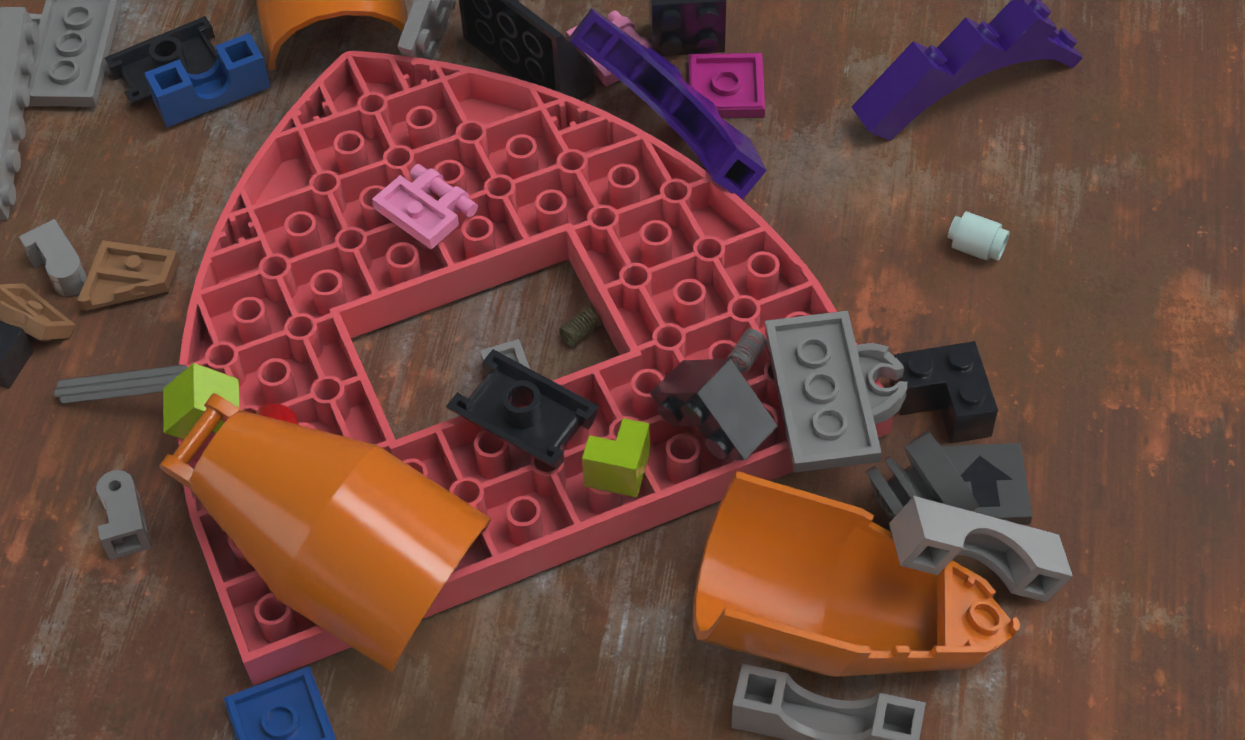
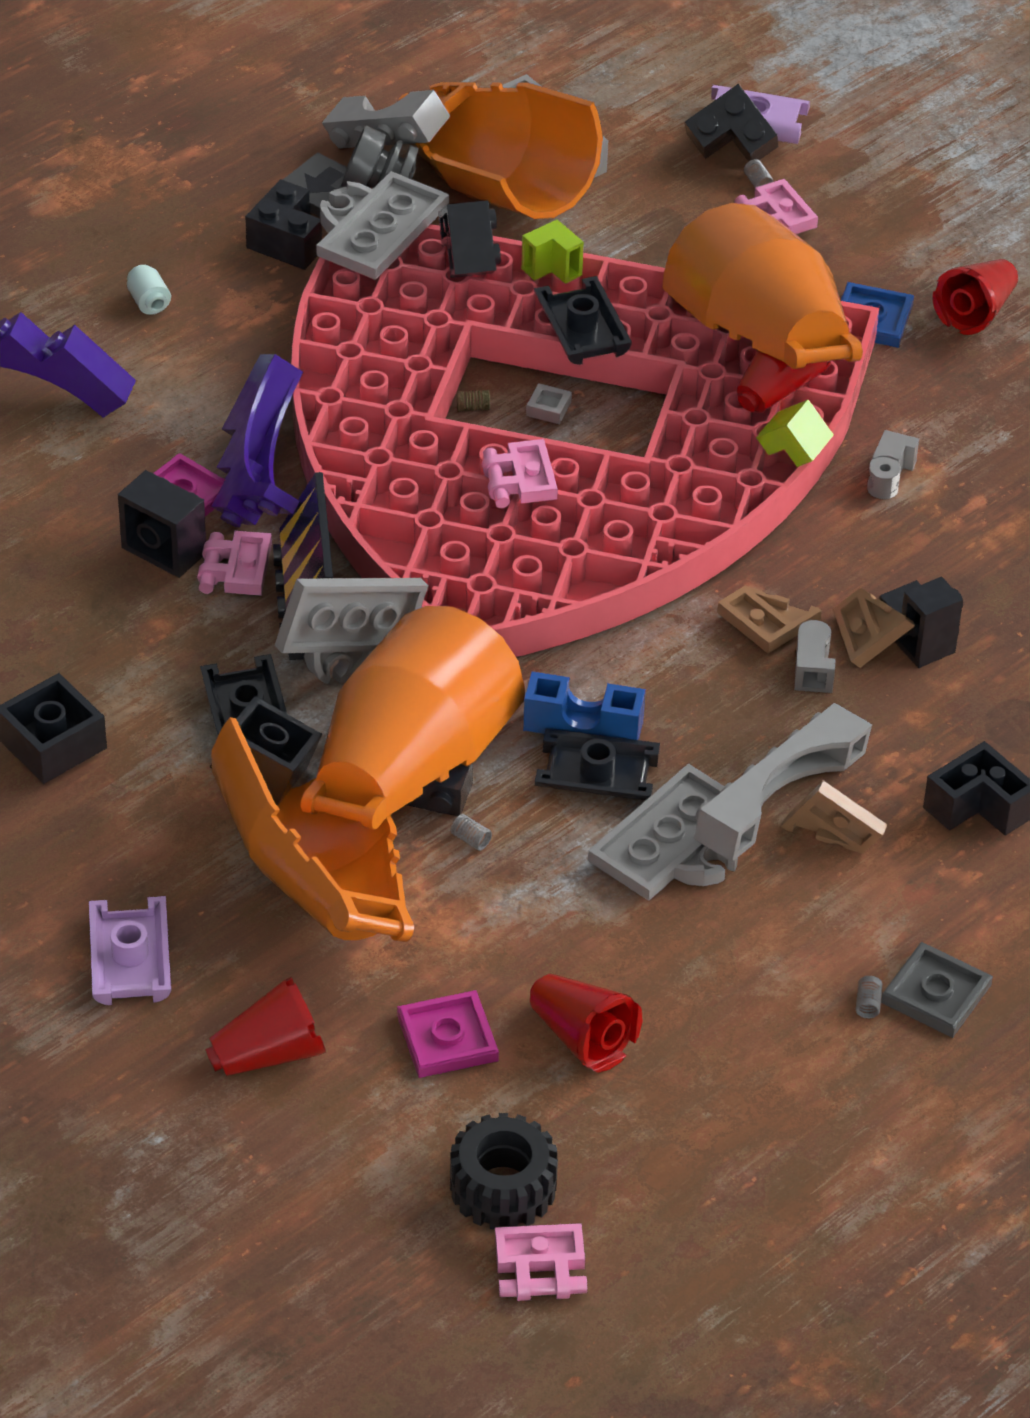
camera: 145 degrees left, 10 degrees down
dark grey axle [54,365,187,403] -> none
light grey piece [727,329,767,372] -> none

